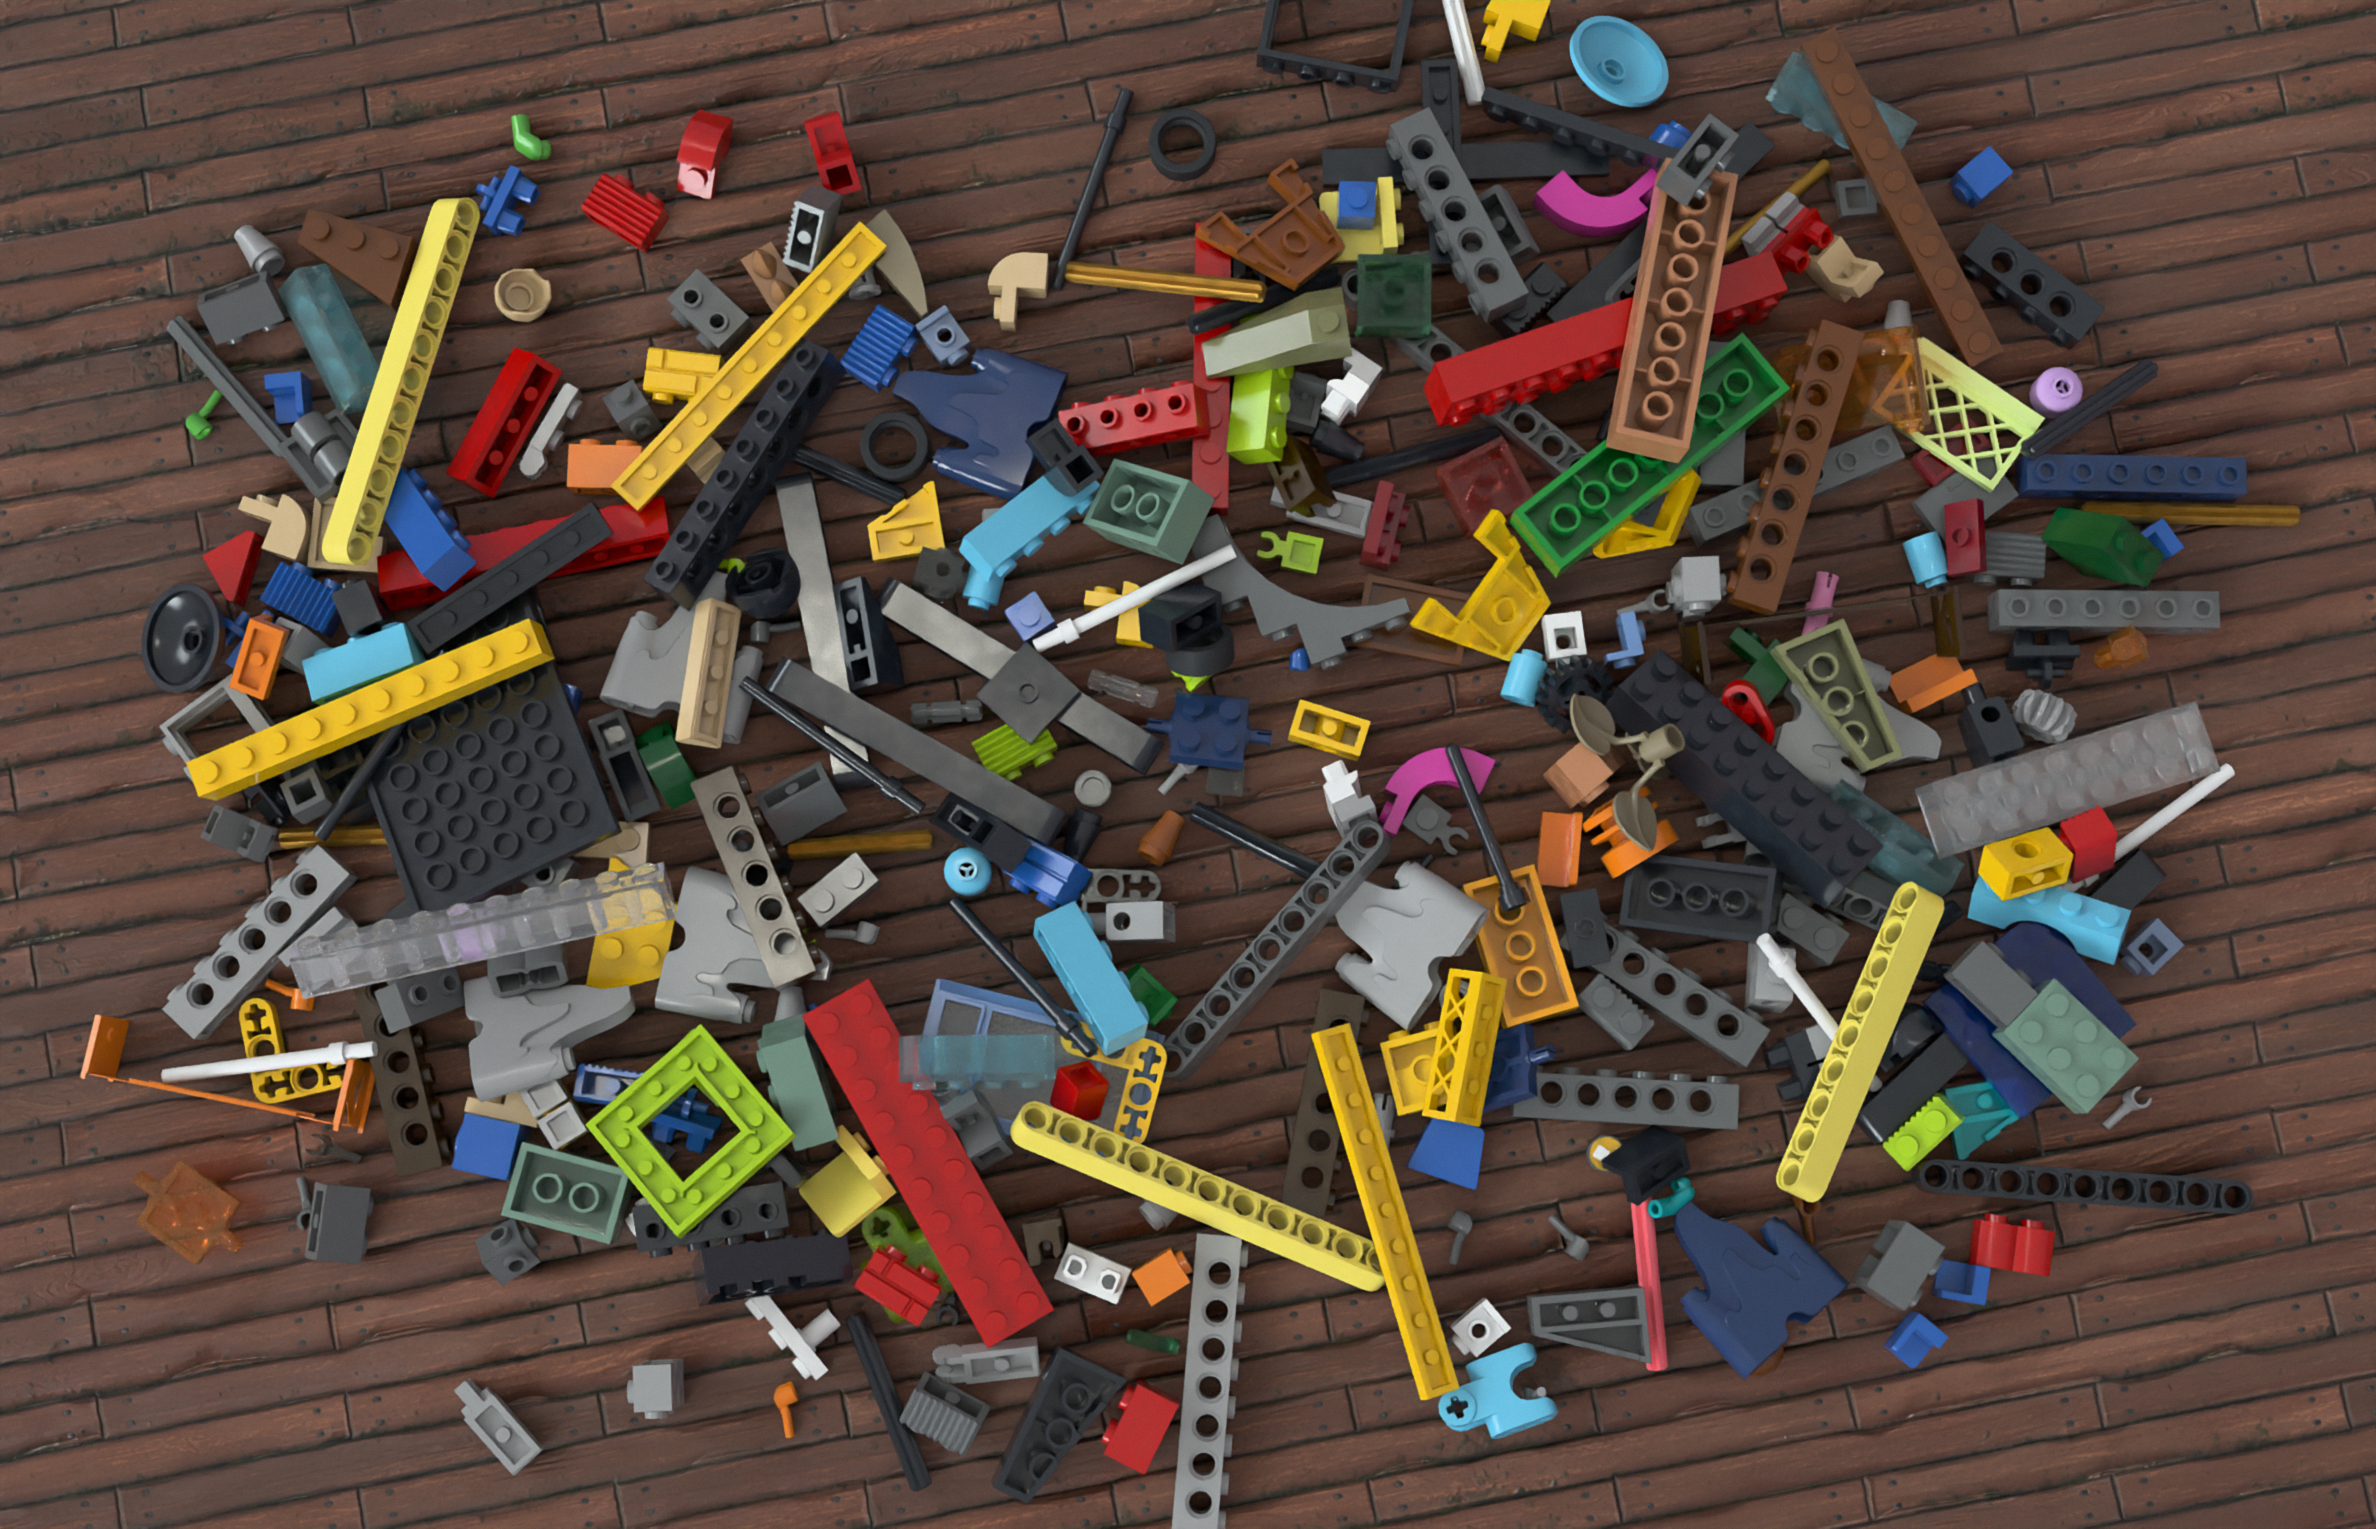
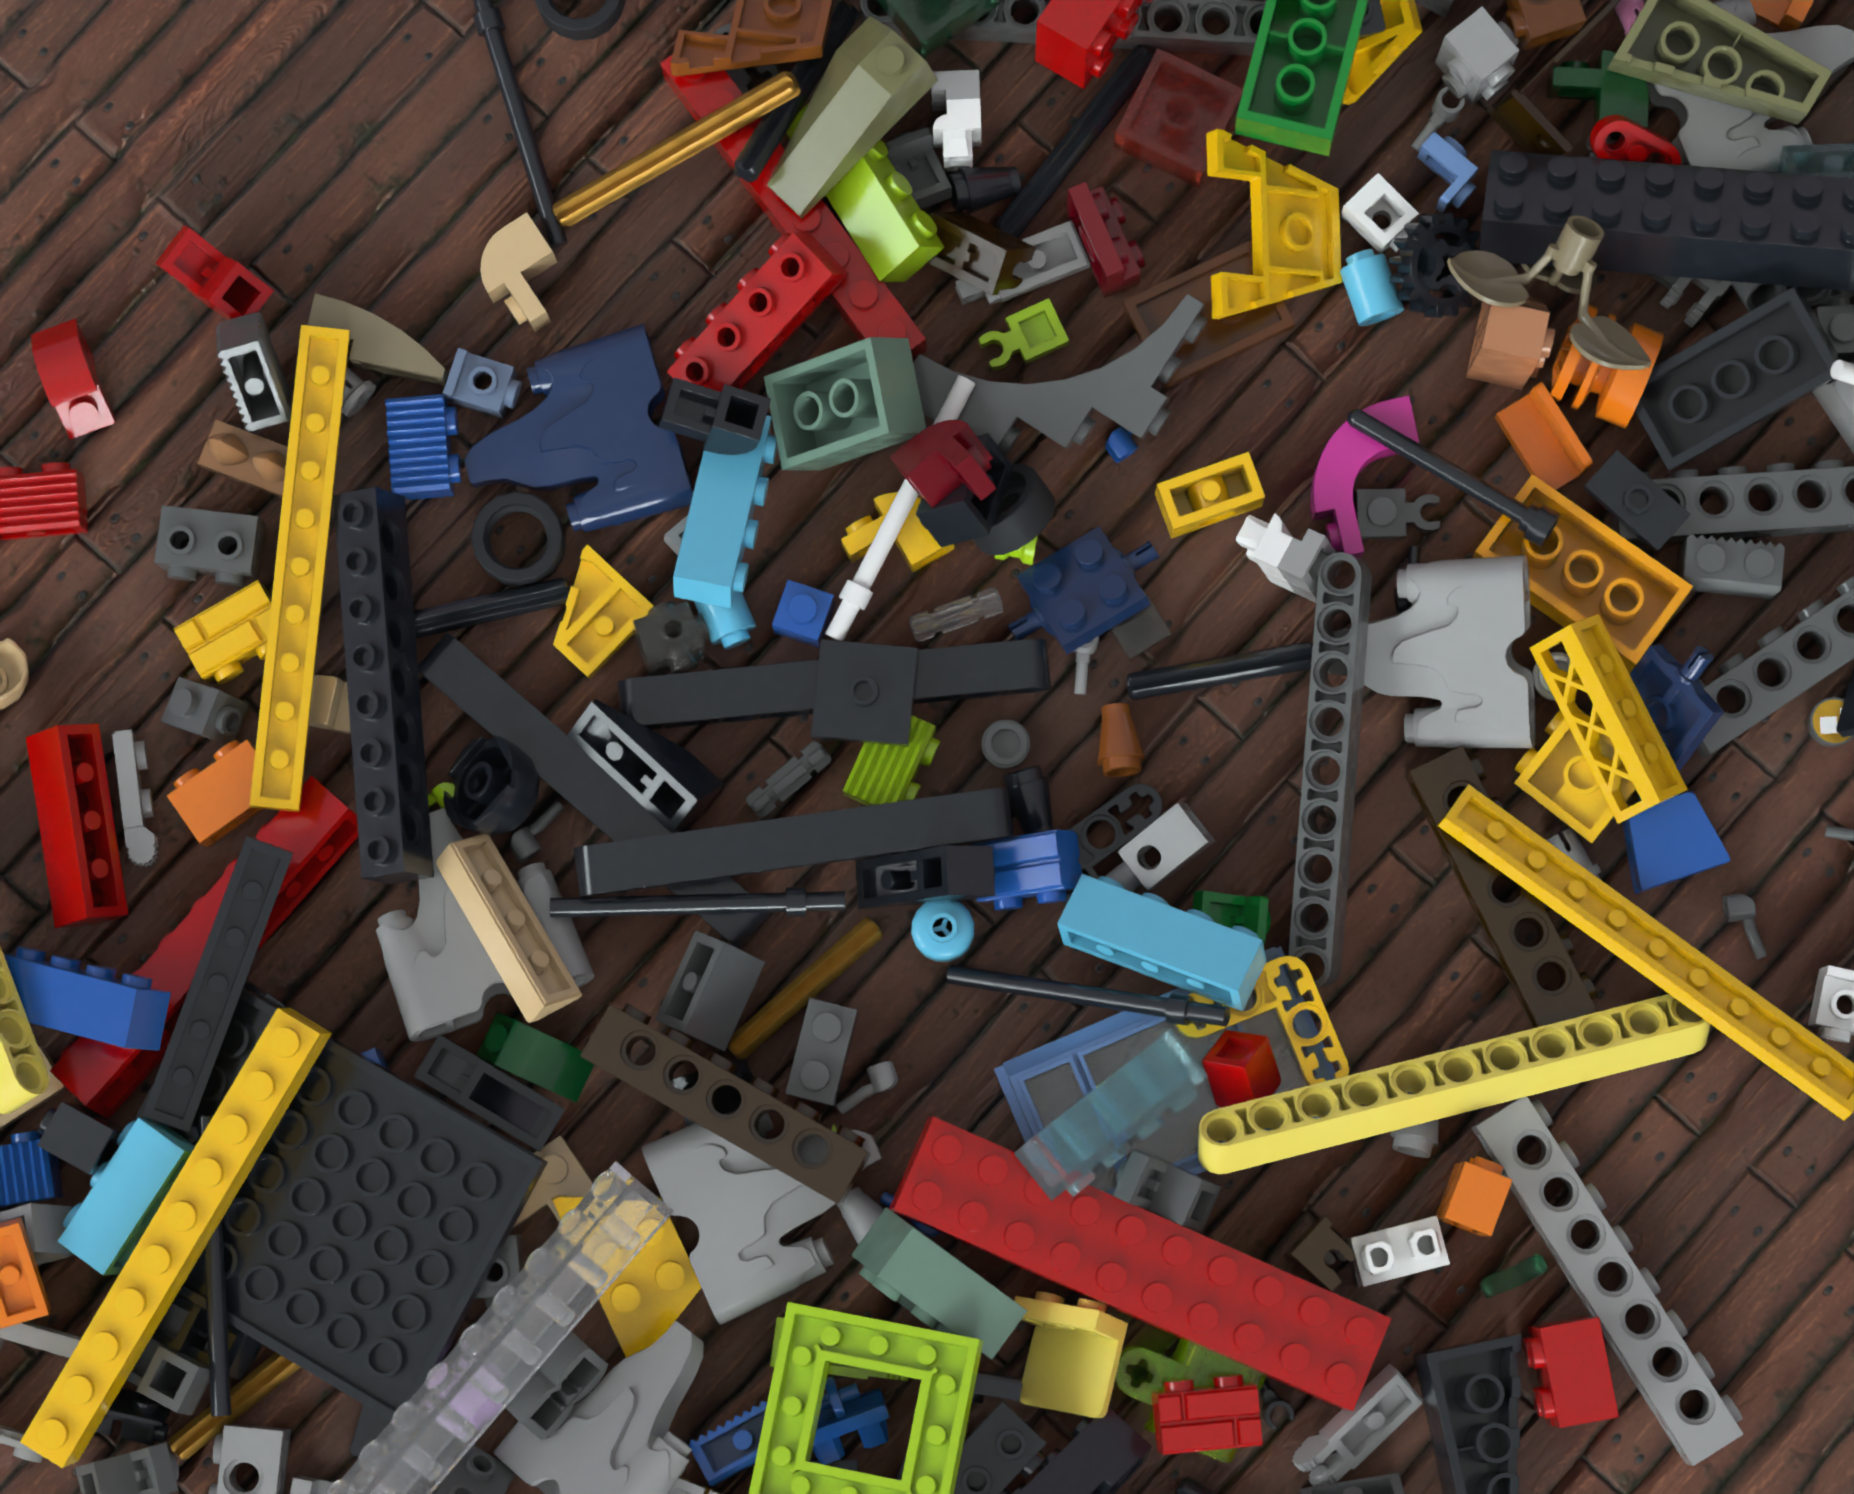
camera: 30 degrees left, 0 degrees up
none -> dark red brick [889,420,996,508]

